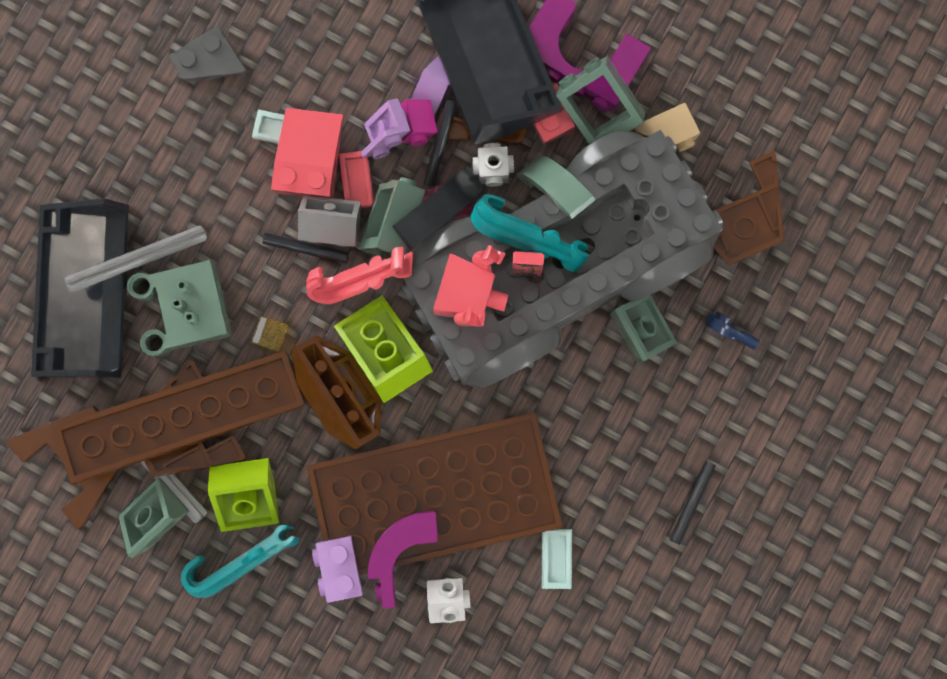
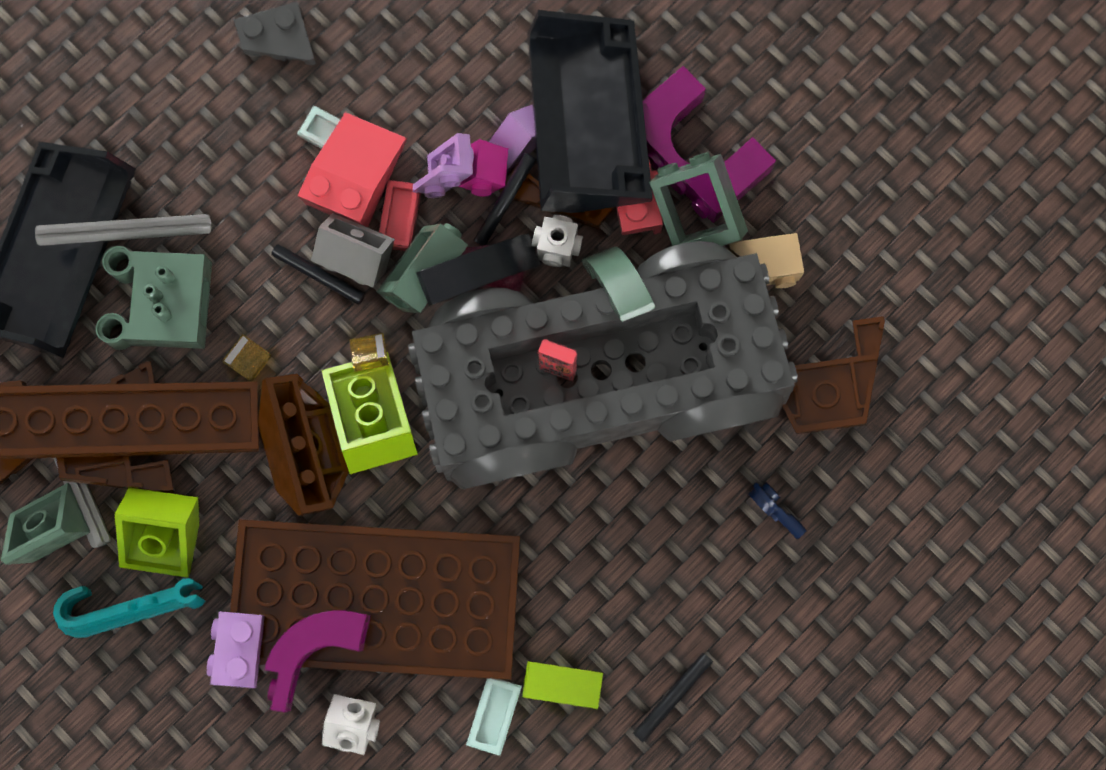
camera: 20 degrees right, 5 degrees down
coral piece [306,247,413,304] -> none
coral torso [433,245,509,327] -> none
teal piece [471,194,589,272] -> none
sand green slope [610,295,677,364] -> none
none -> clear yellow tile [350,333,389,372]
none -> lime slope [522,661,603,709]

